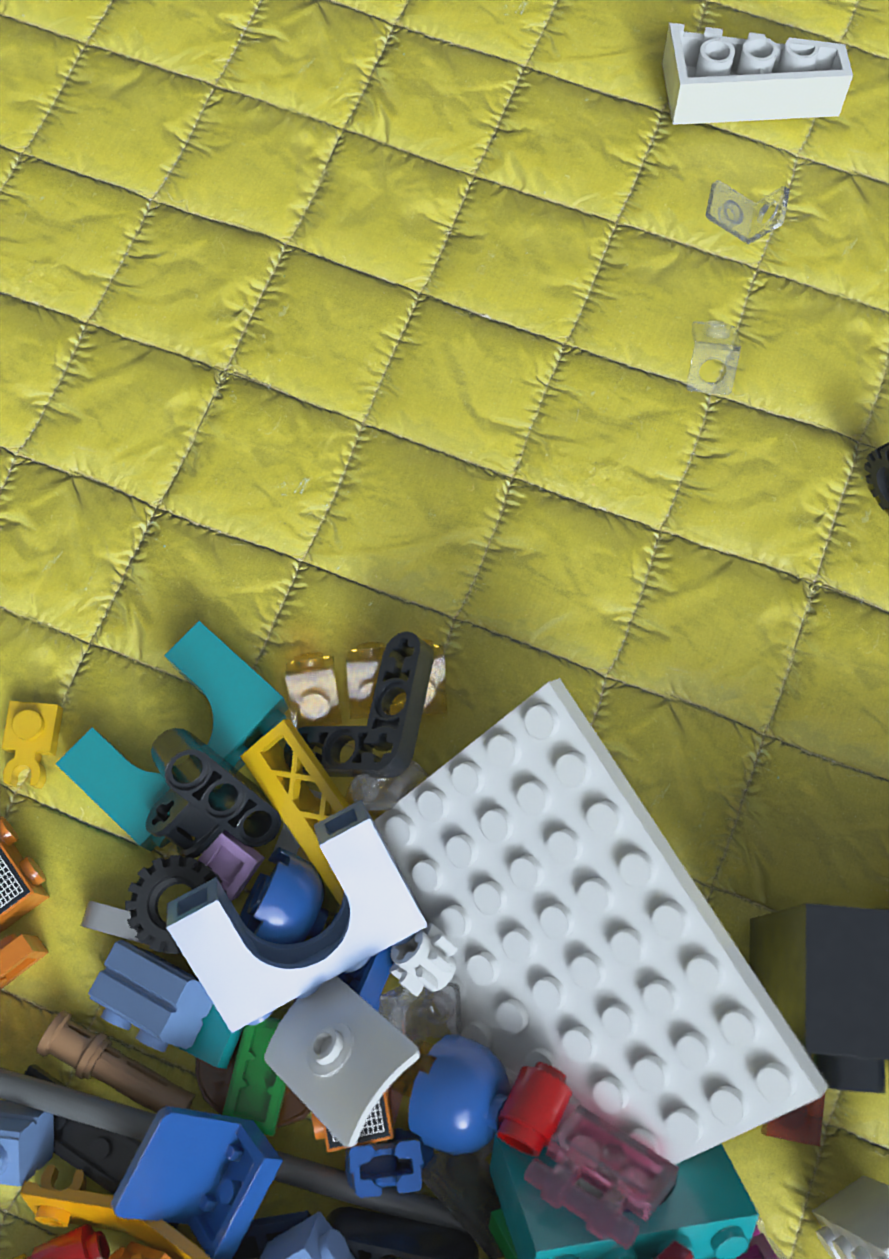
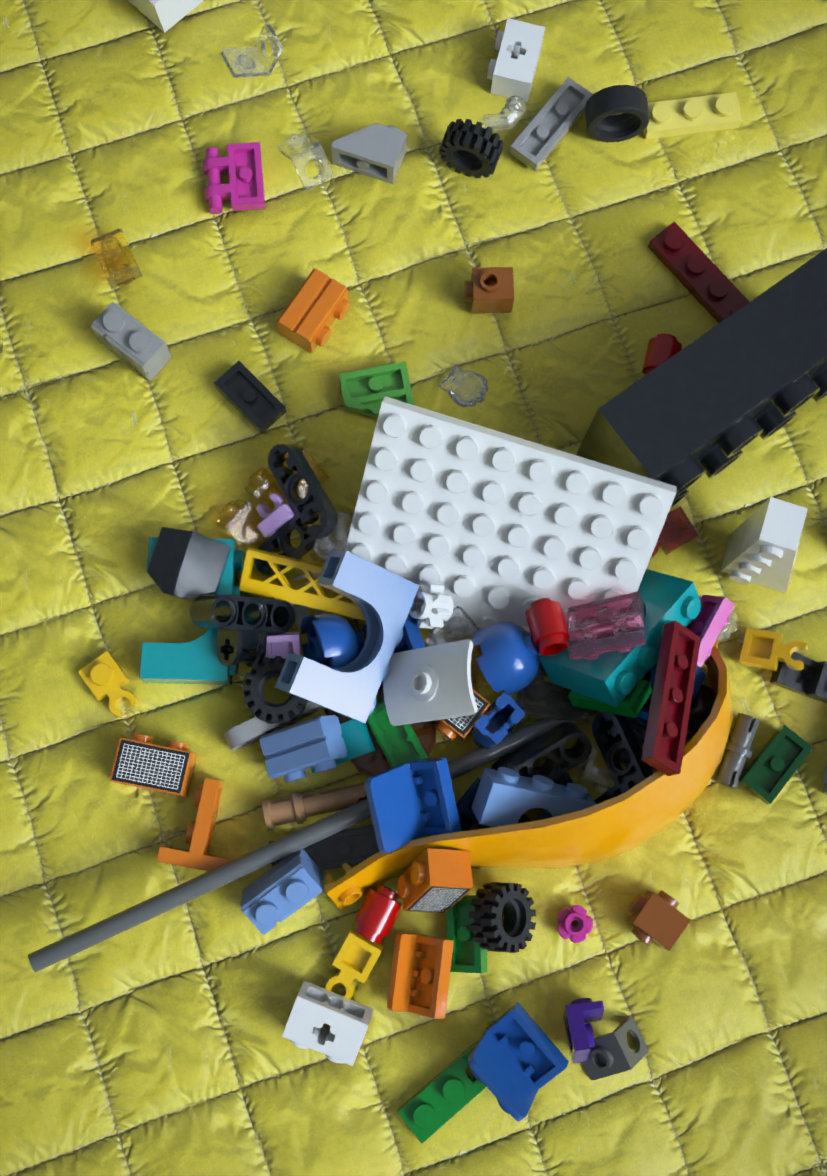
camera: 45 degrees left, 5 degrees up
none -> clear yellow bracket [91,229,142,289]
none -> light grey brick [91,302,172,381]
none -> black slope [147,527,231,599]
none -> dark pink plate [203,142,266,214]
none -> black plate [214,361,287,434]
none -> lavender tile [257,493,296,537]
none -> orange brick [276,268,350,353]
none -> light grey slope [331,123,407,184]
none -> bright green wing [339,362,415,419]
none -> clear animal [438,365,488,407]
none -> dark orange brick [464,267,514,314]

